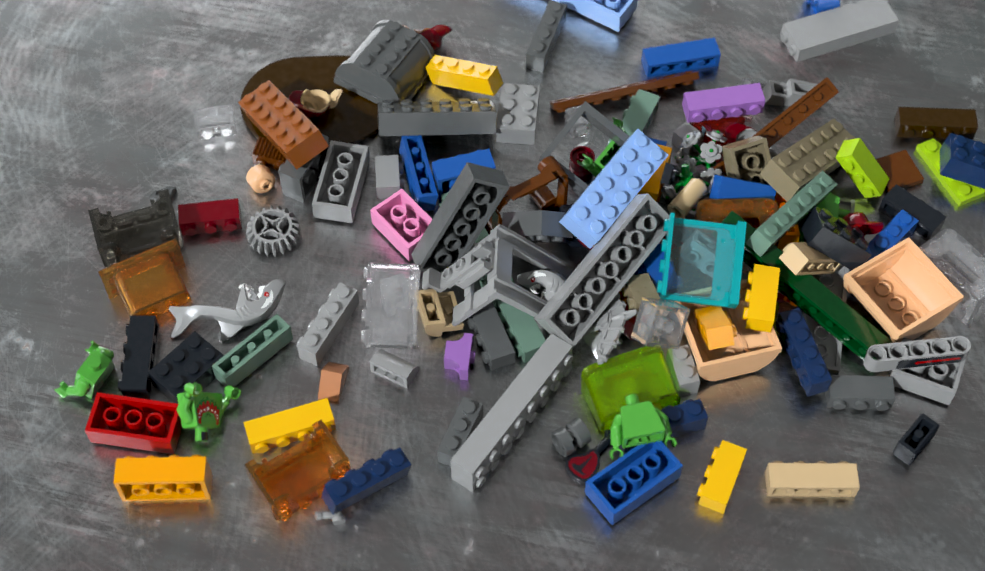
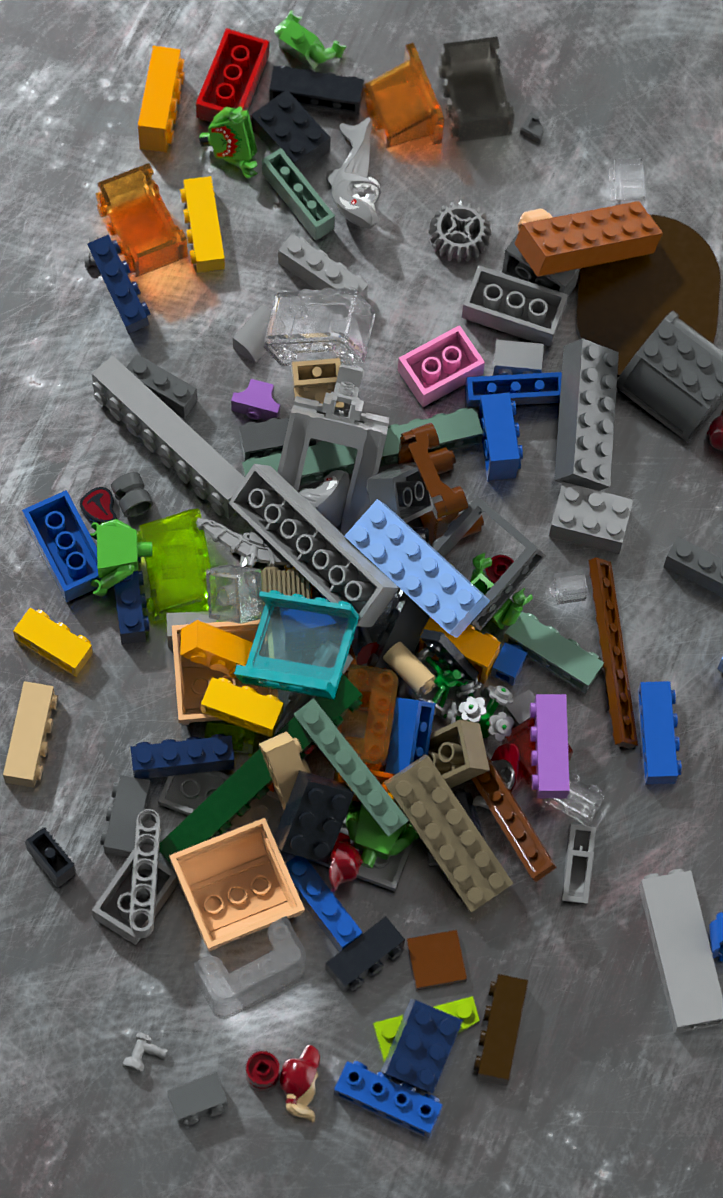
camera: 95 degrees right, 10 degrees up
dark red brick [178,198,242,236] -> none
tan hair [288,89,343,118] -> none
nougat slope [318,362,350,404] -> none
dark grey brick [411,162,510,273] -> none
yellow brick [425,55,503,96] -> none
lime brick [835,138,889,198] -> none

